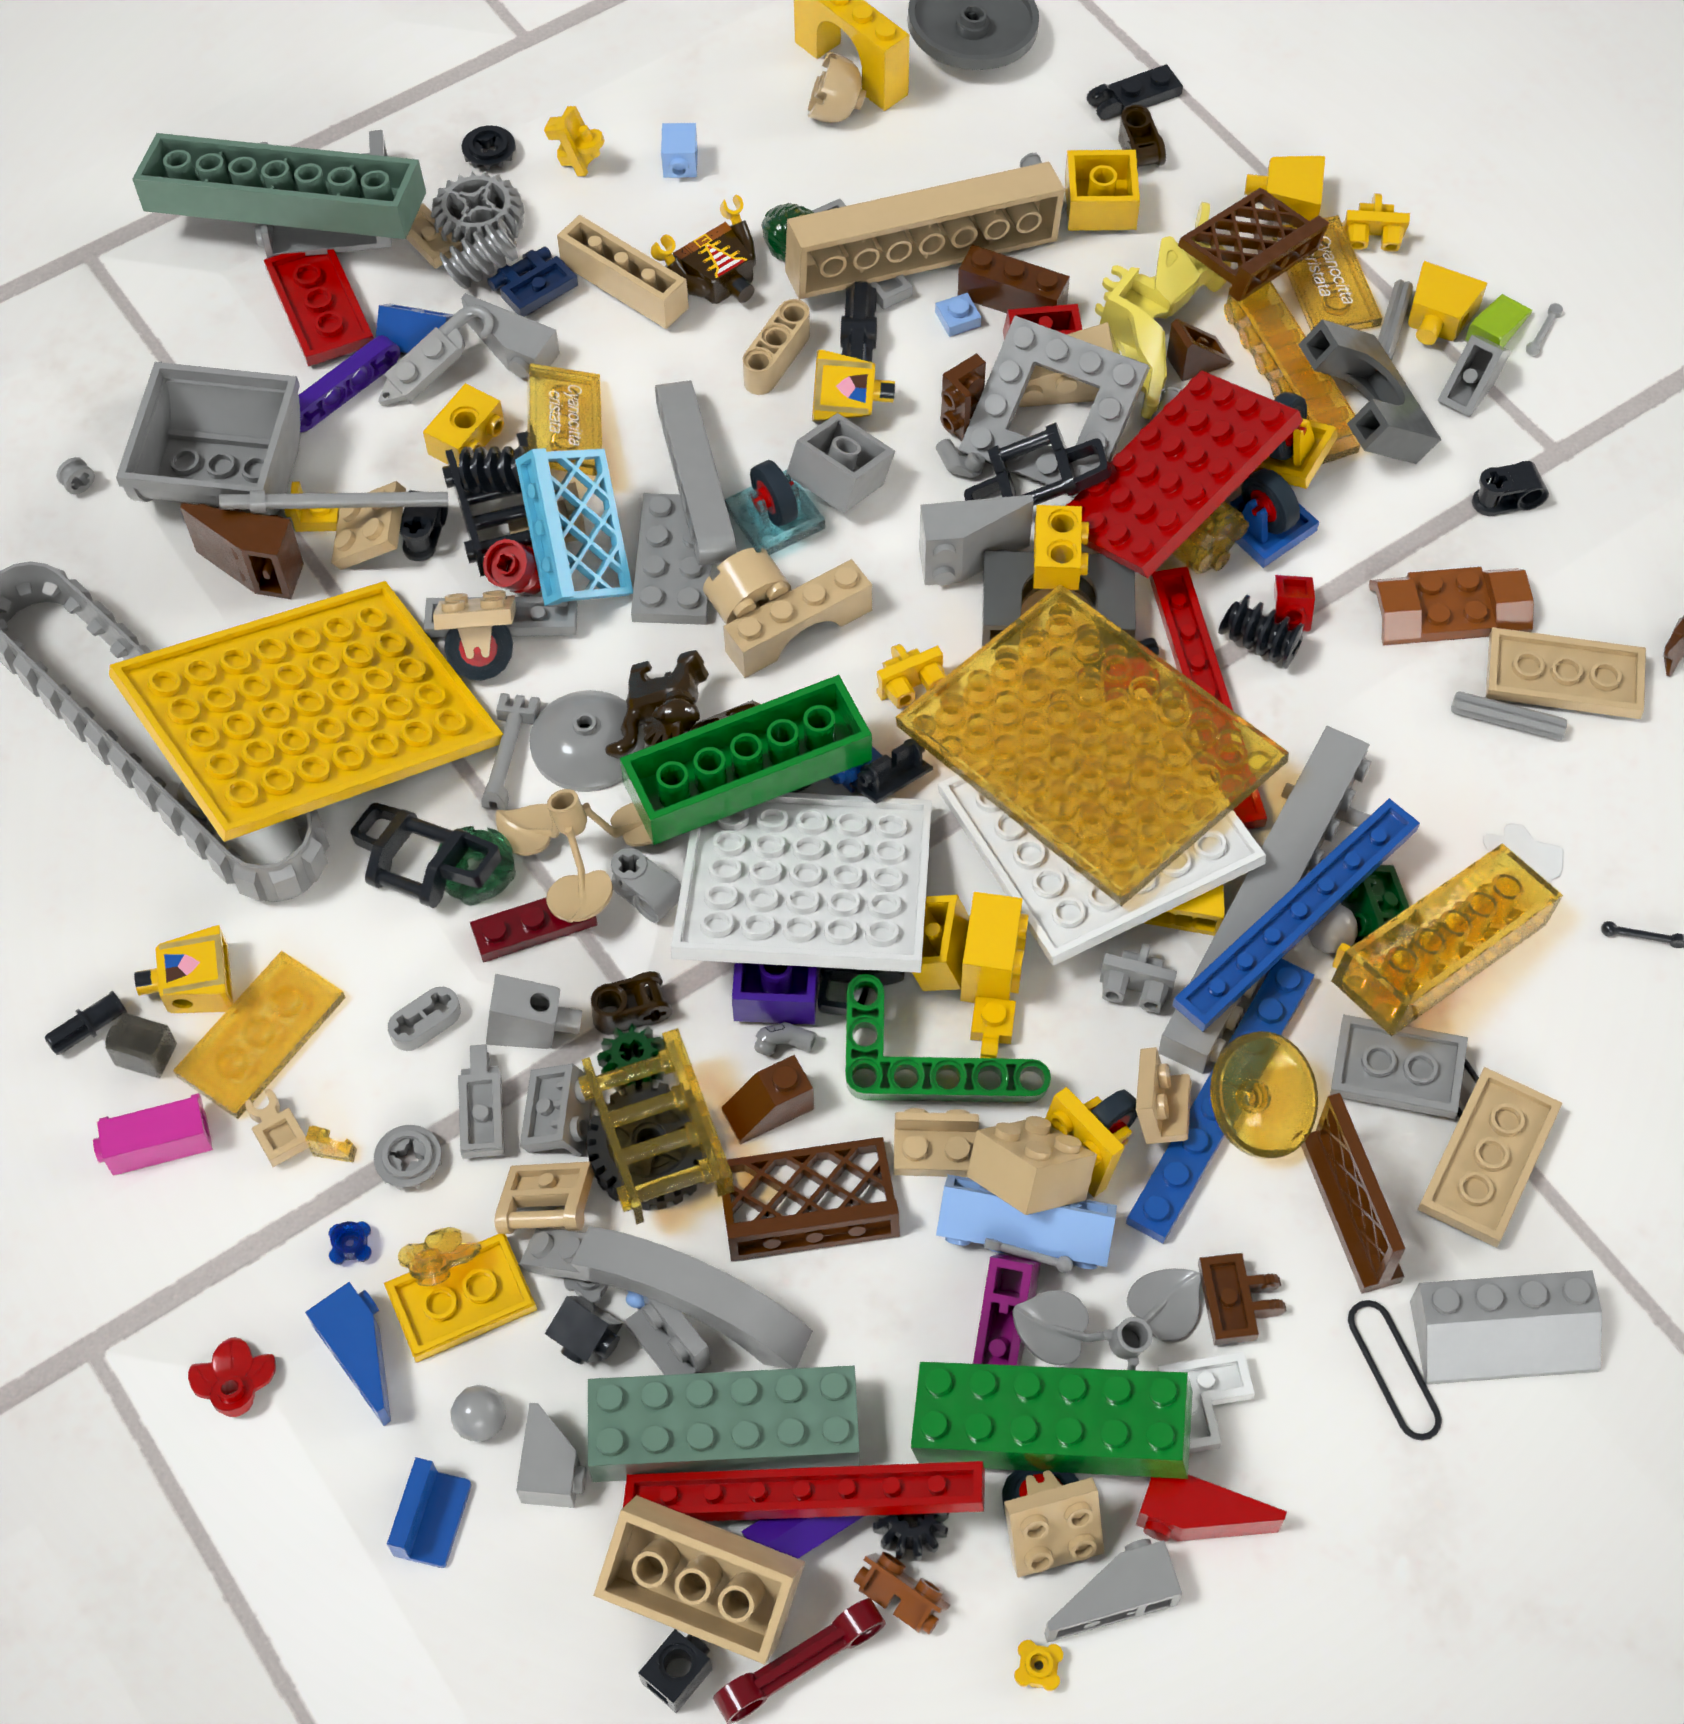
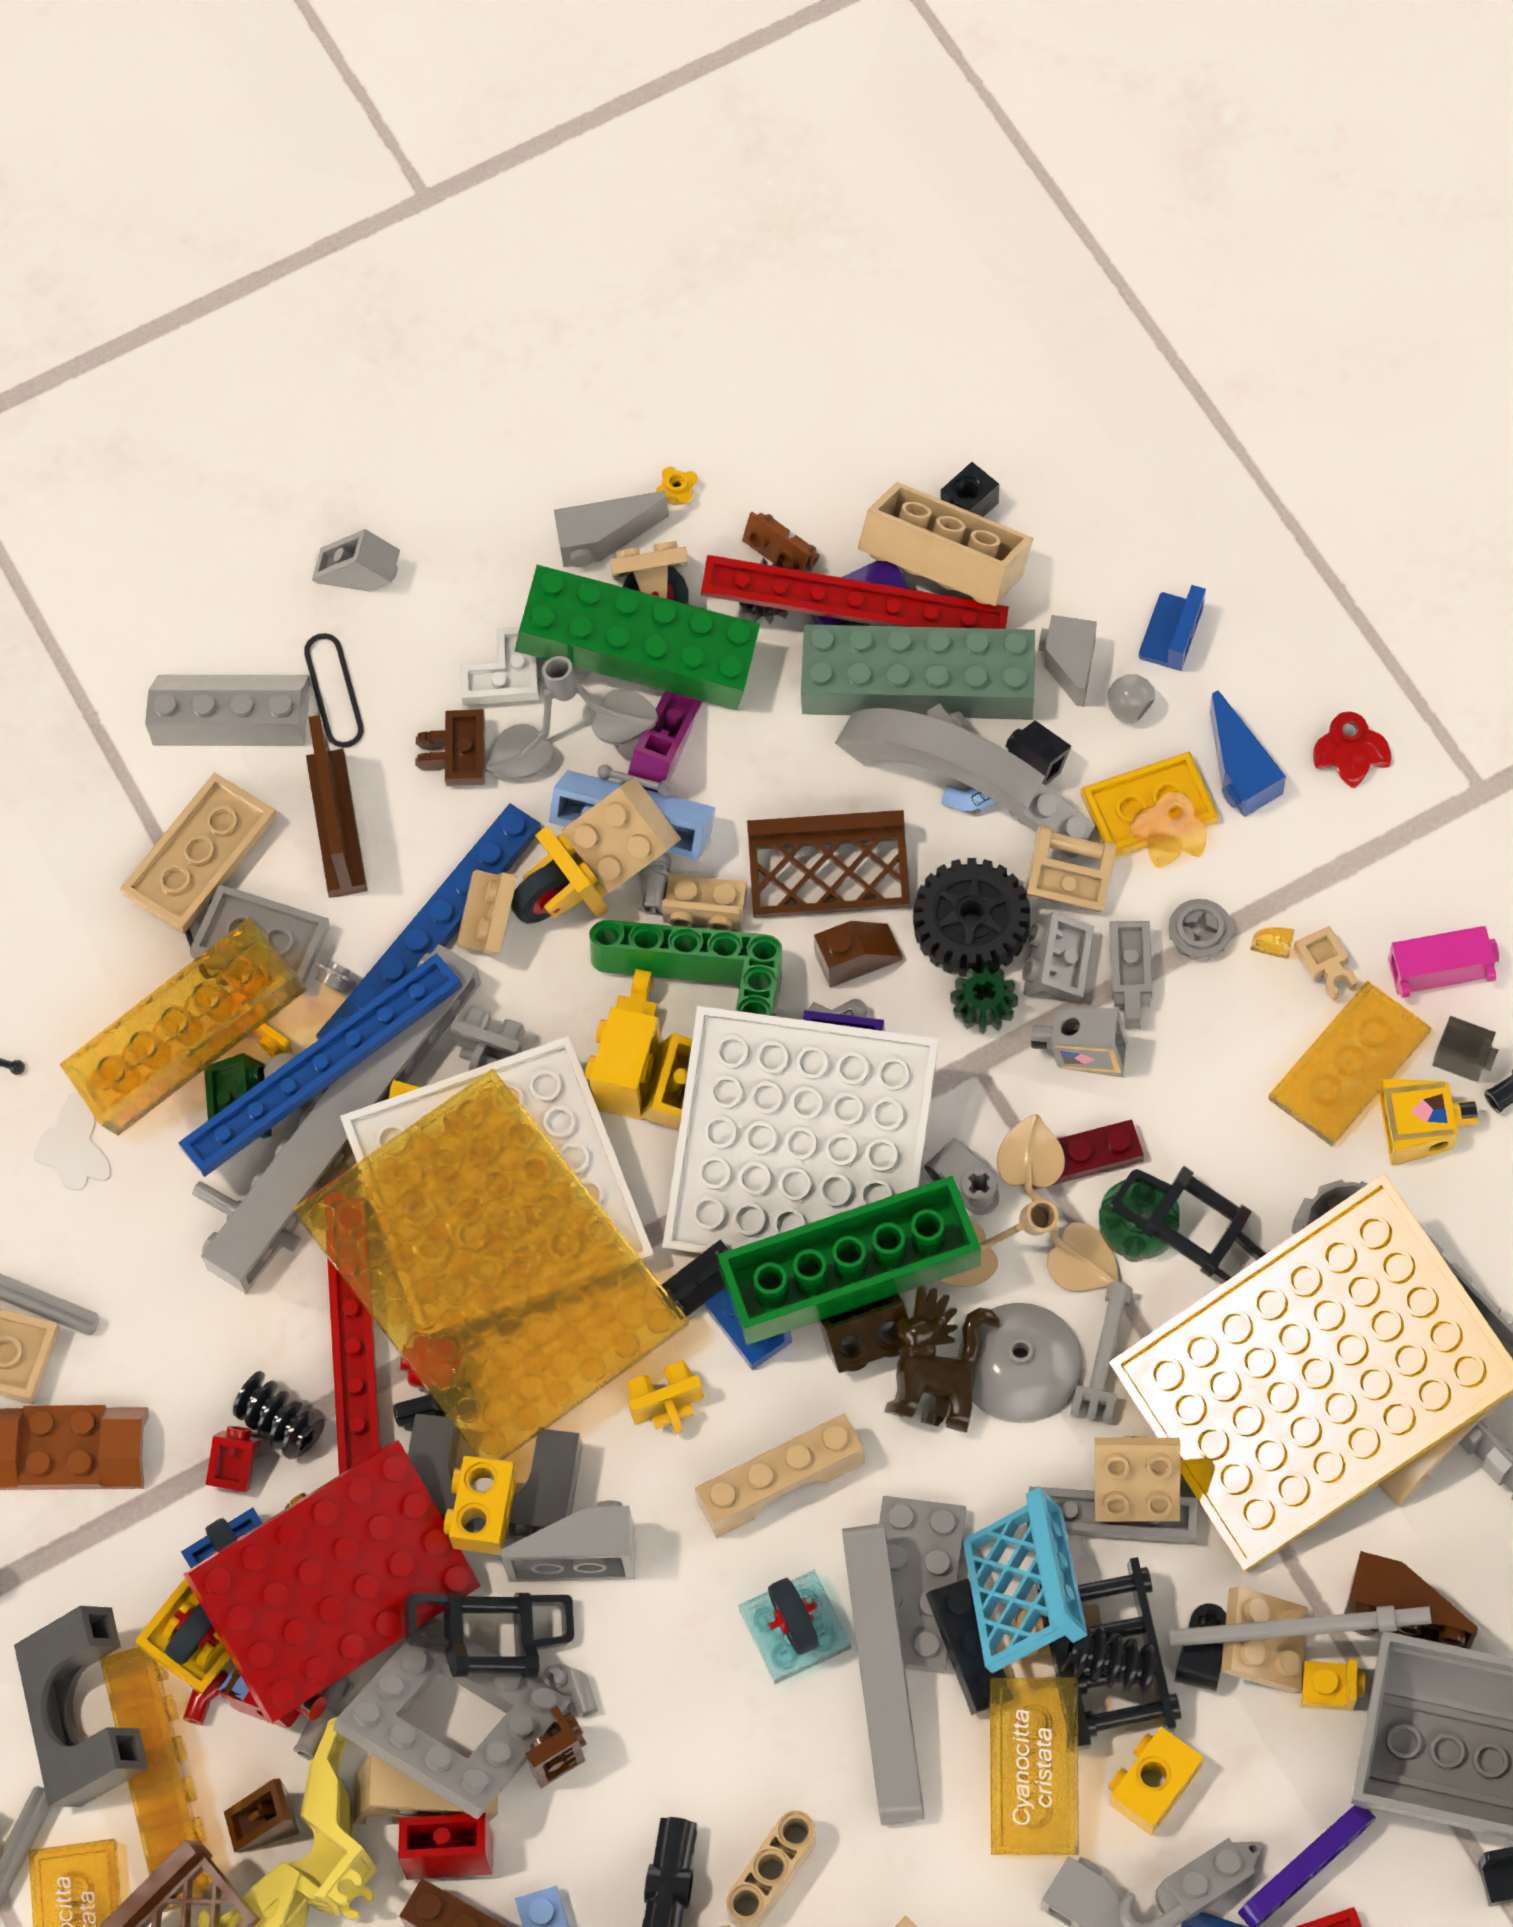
camera: 170 degrees left, 5 degrees up
clear blue plate [328,1221,372,1265] -> none
light grey beam [388,986,461,1051] -> none
red wheel [483,539,541,596] -> none
clear yellow fence [578,1028,734,1225] -> none
dark brown piece [591,971,673,1035] -> none
tan brick [703,548,791,624] -> none
dark red piece [713,1598,886,1724] -> none
light grey brick [786,413,895,513] -> none
yellow torso [812,350,895,421] -> none
red slope [1136,1474,1287,1542] -> none
clear yellow dish [1210,1031,1318,1159] -> none
none -> light grey slope [312,529,400,592]
none -> light grey plate [315,960,356,993]
none -> black plate [926,1578,1014,1715]

